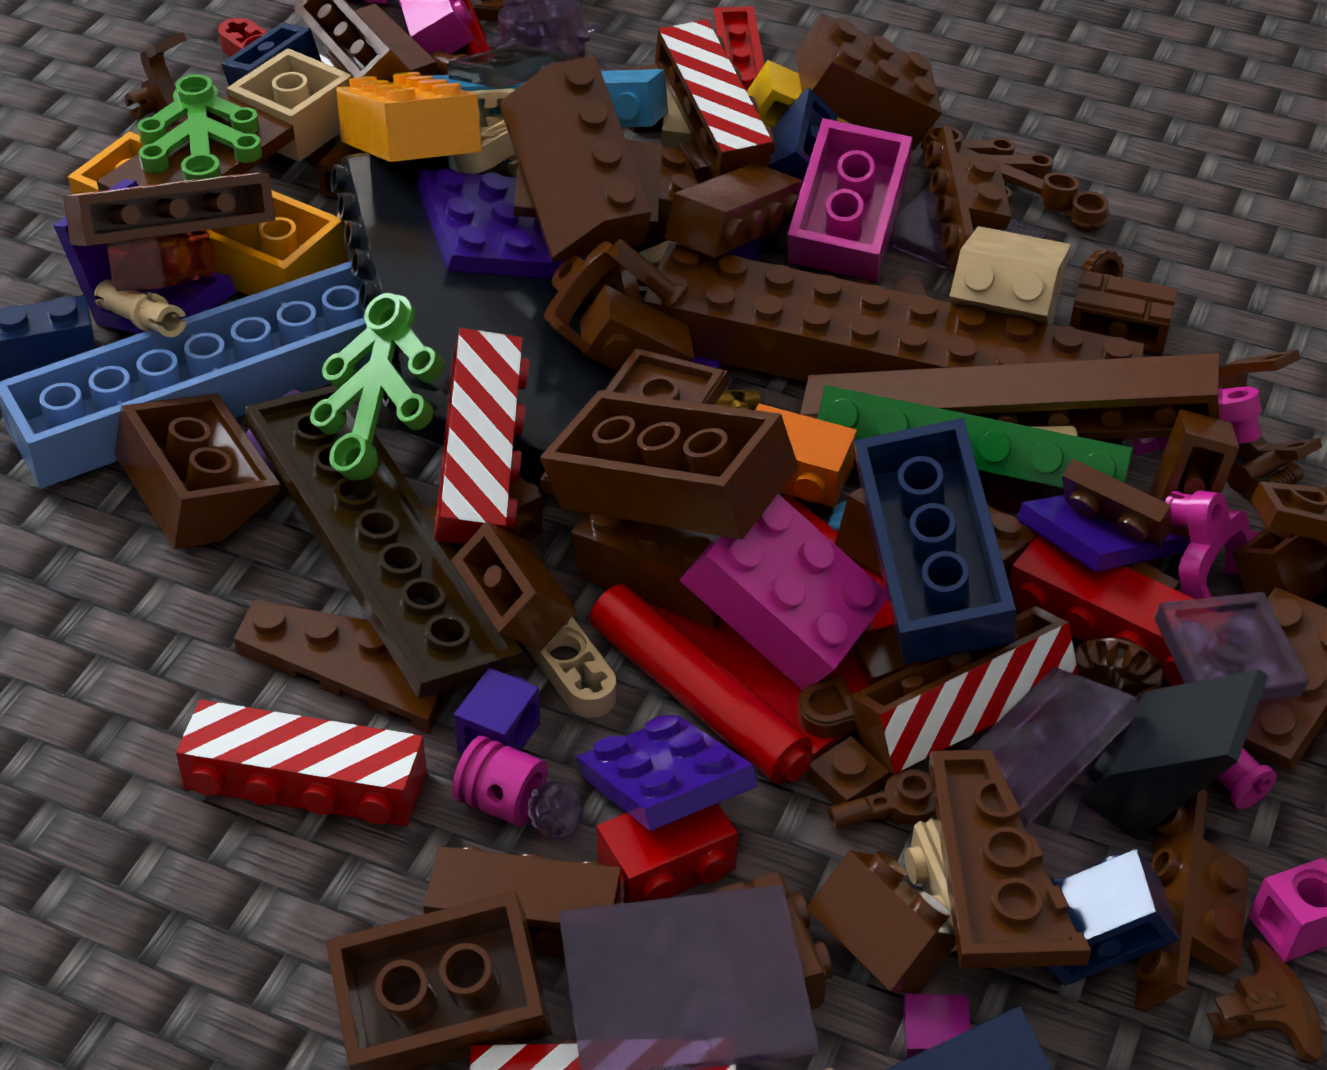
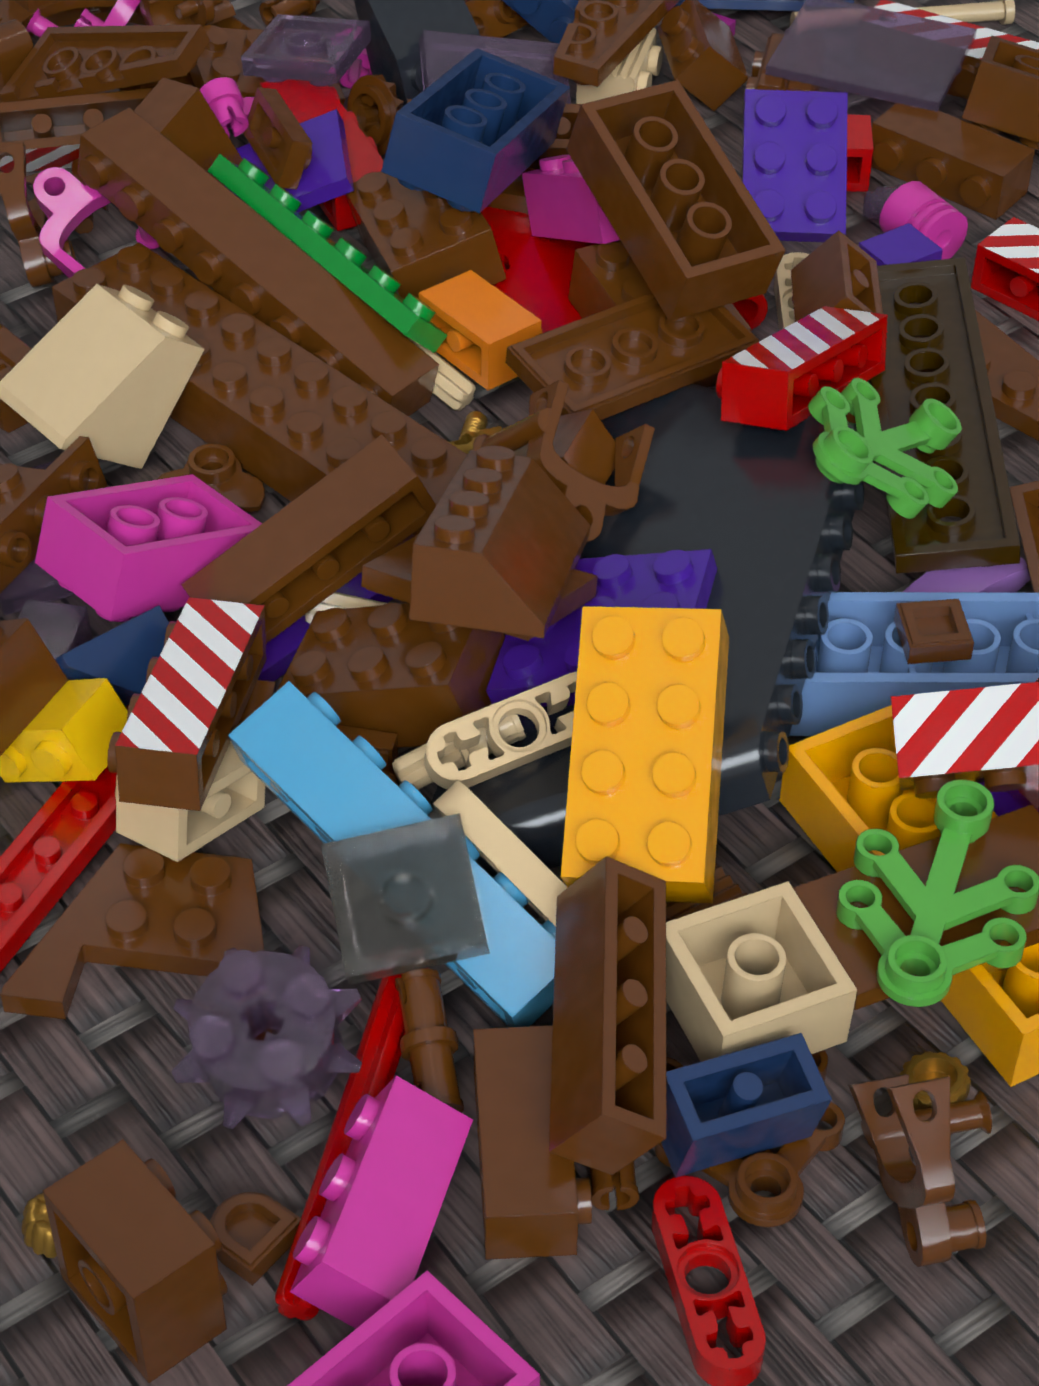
camera: 150 degrees left, 0 degrees up
none -> reddish brown tile [894,599,974,664]

